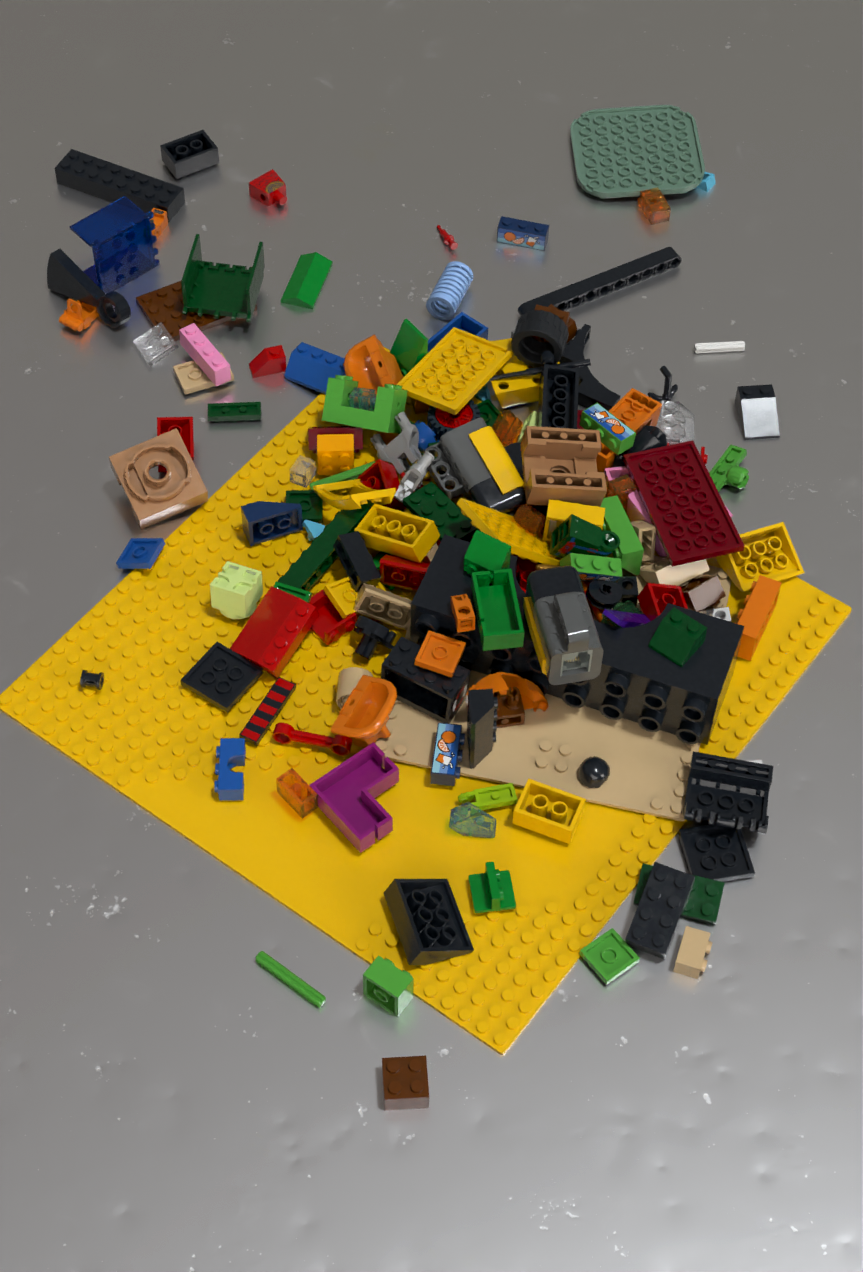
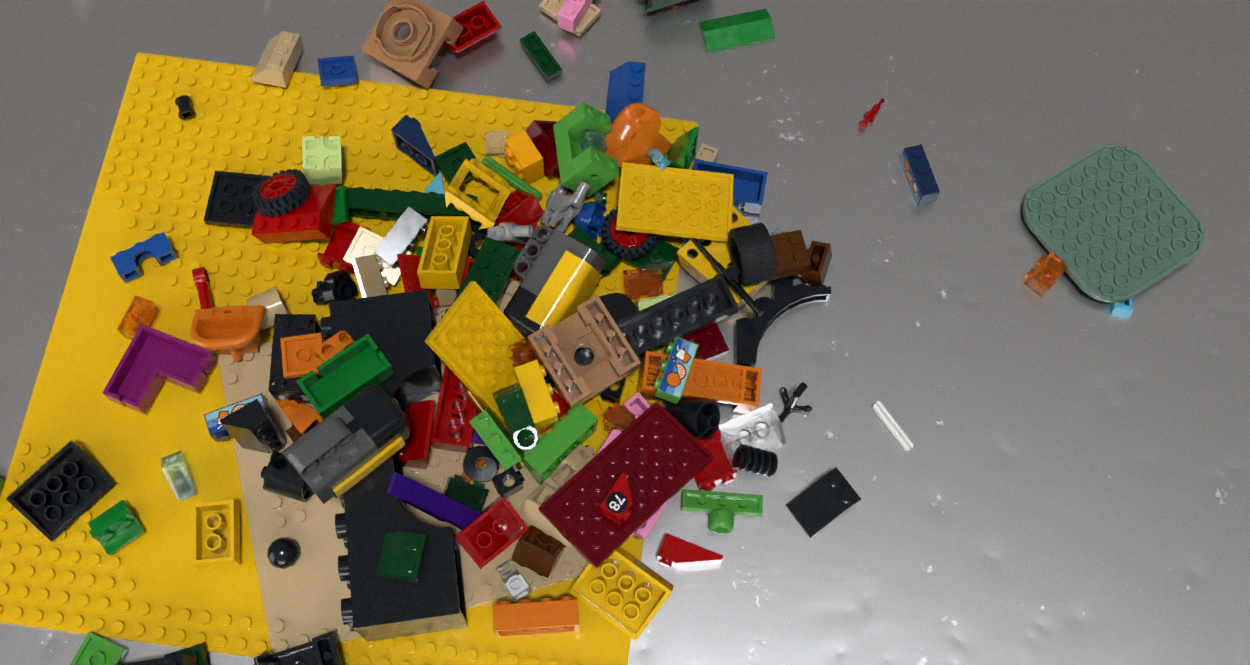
camera: 60 degrees right, 15 degrees up
tile [239,677,296,746] -> none
red slope [249,345,286,378] -> none
light blue piece [426,261,474,321] -> none
lime hinge [458,783,518,814] -> none
green slope [464,530,511,584] -> none
black beam [518,247,682,316] -> none
none -> tan slope [251,31,303,87]
none -> black wheel [252,169,311,217]
none -> black cylinder [261,451,315,502]
none -> red slope [599,472,633,525]
none -> medium azure slope [647,149,671,170]
none -> red slope [657,533,723,568]
none -> black piece [732,444,778,477]

